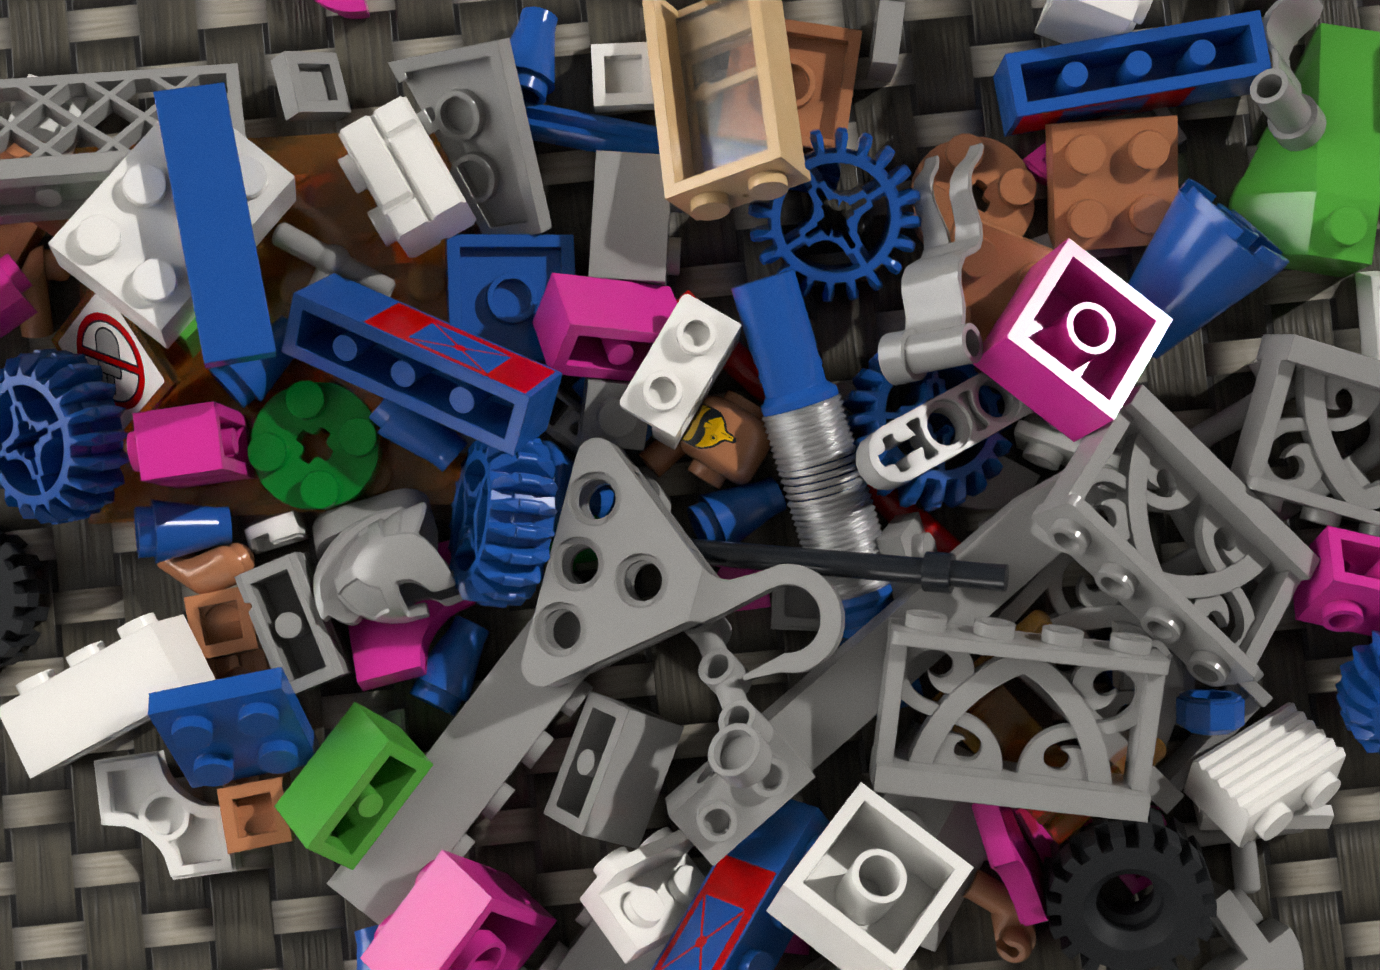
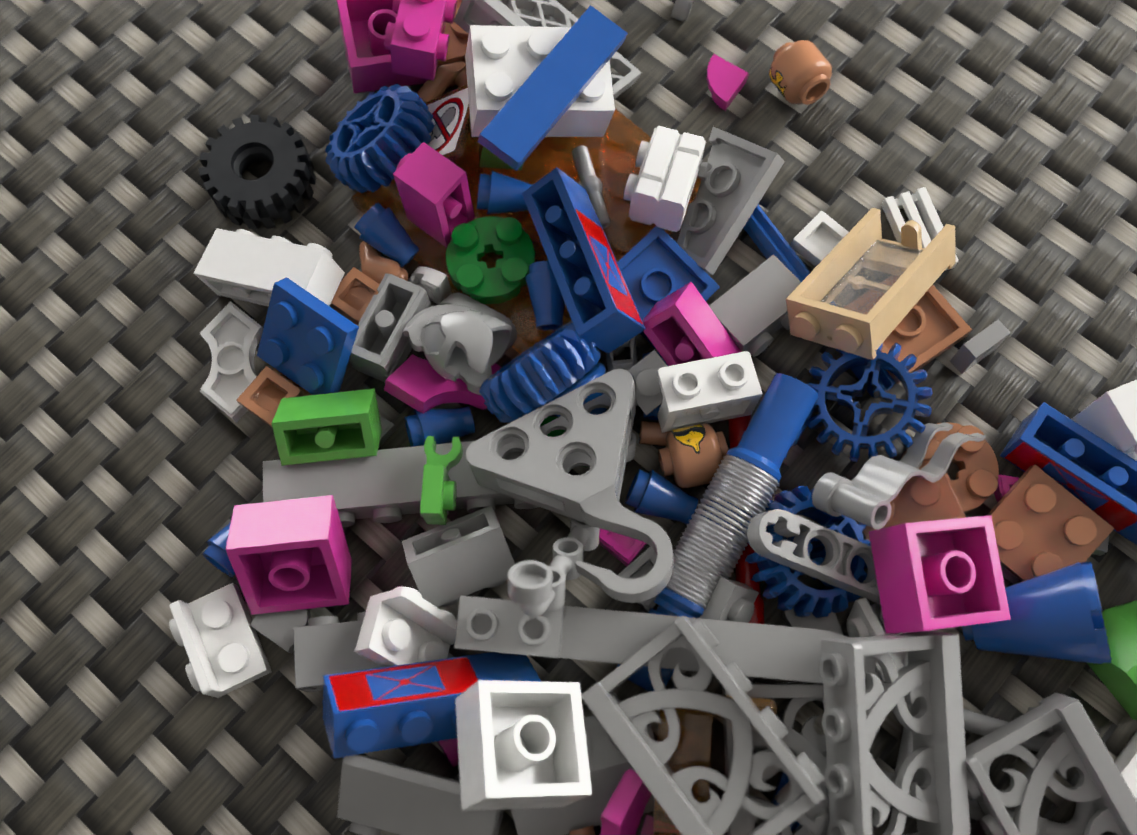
camera: 50 degrees right, 15 degrees down
light grey plate [271,51,351,121] -> none
blue cone [510,7,558,104] -> none
black bar [690,538,1009,594] -> none
none -> bright green plate [420,436,463,525]

